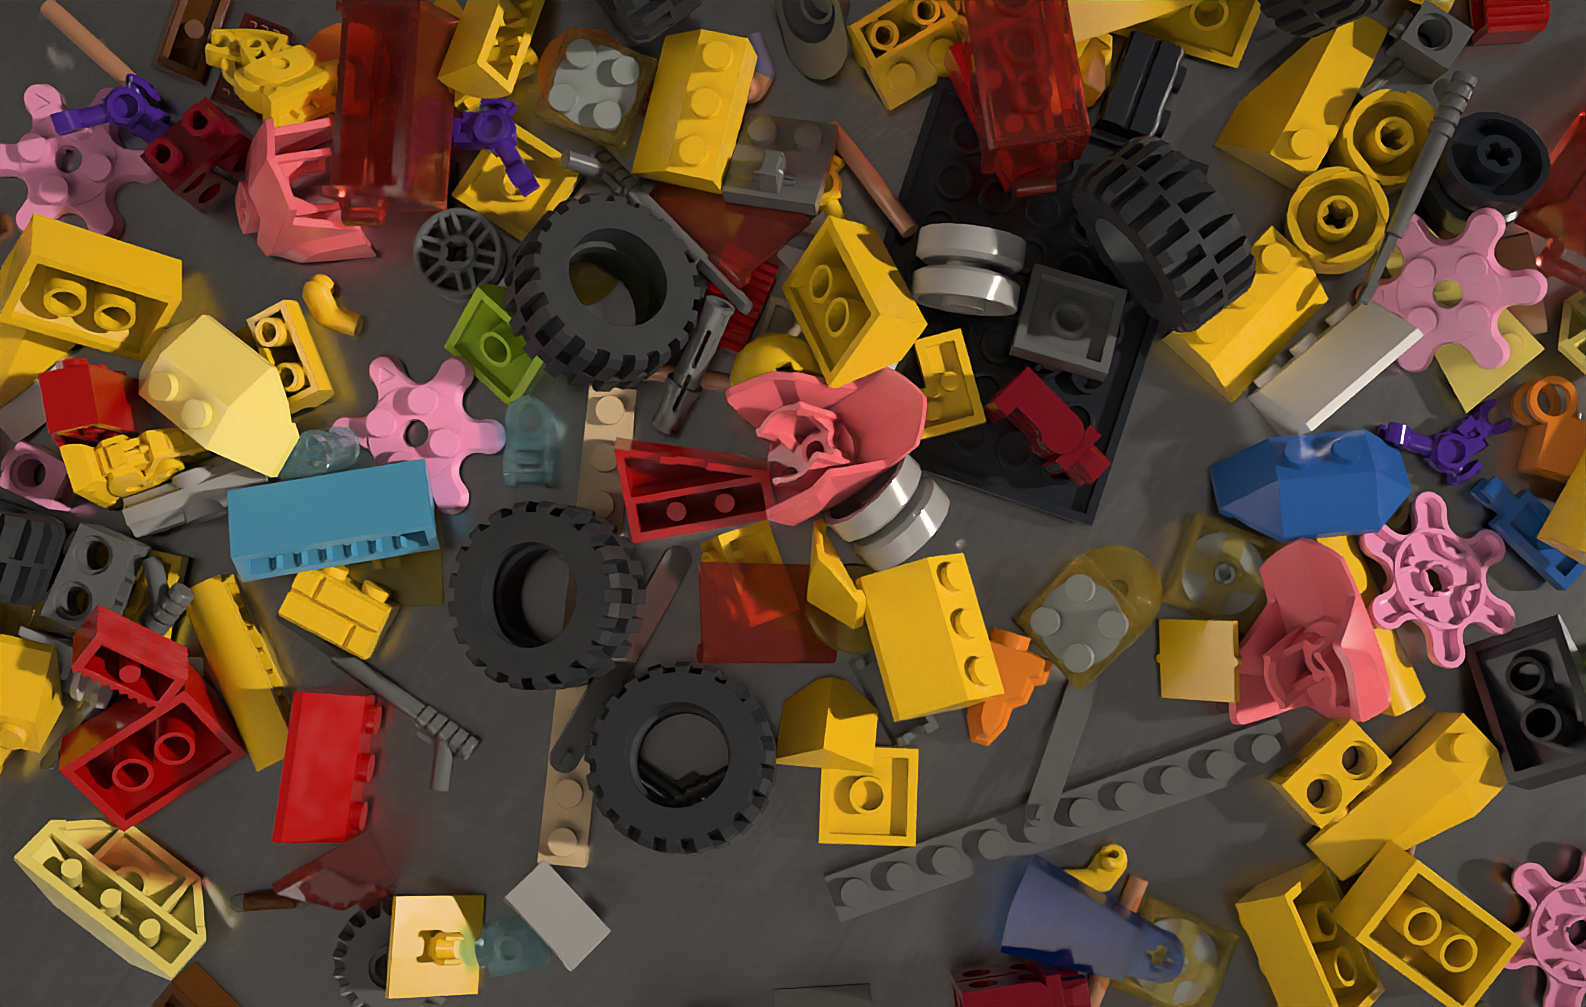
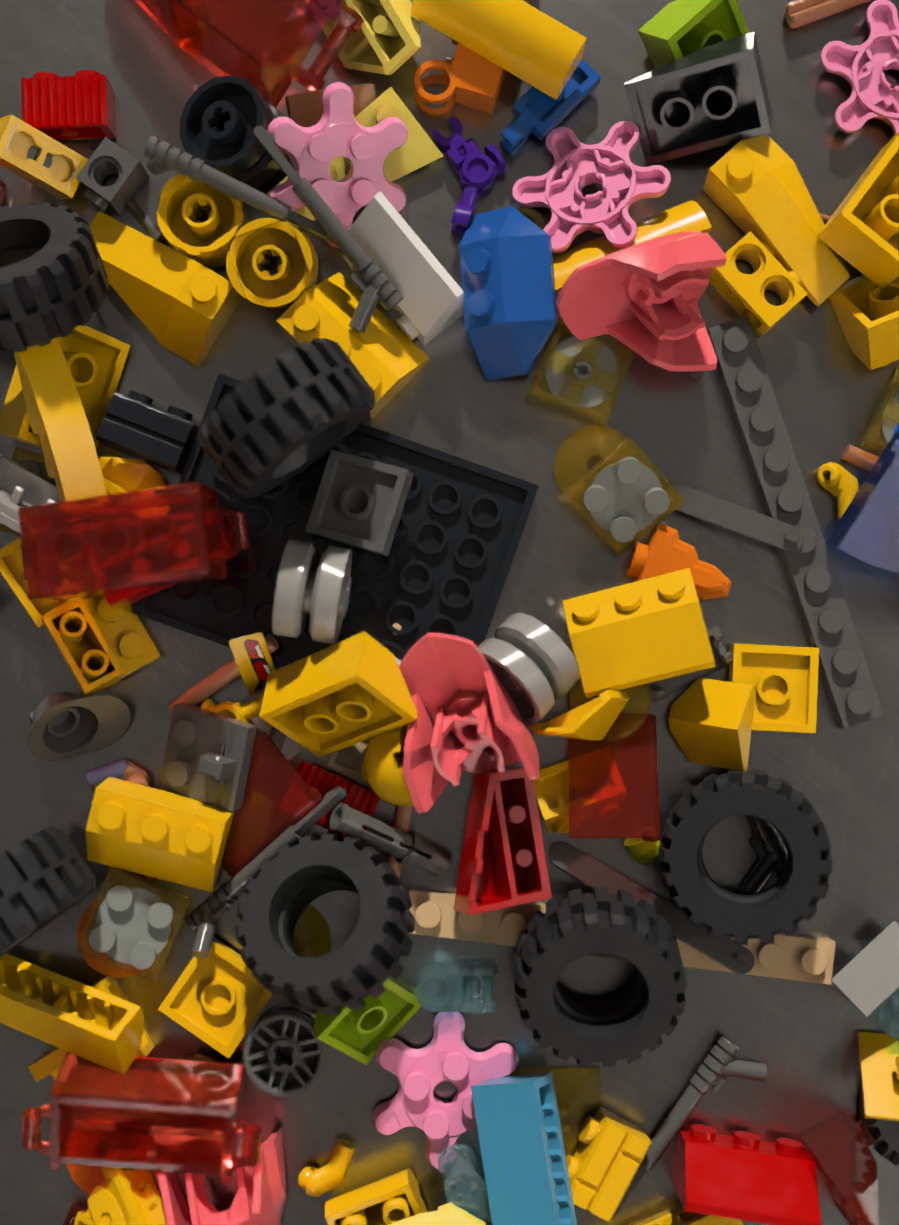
camera: 90 degrees left, 0 degrees up
dark purple piece [426,98,540,197] -> none
yellow plate [913,328,986,441] -> none
dark red hips [983,367,1112,487] -> none
yellow piece [1156,618,1243,703] -> none
none -> yellow sticker [229,632,276,695]
none -> dark grey piece [254,126,403,334]
none -> lime hinge [623,828,660,865]

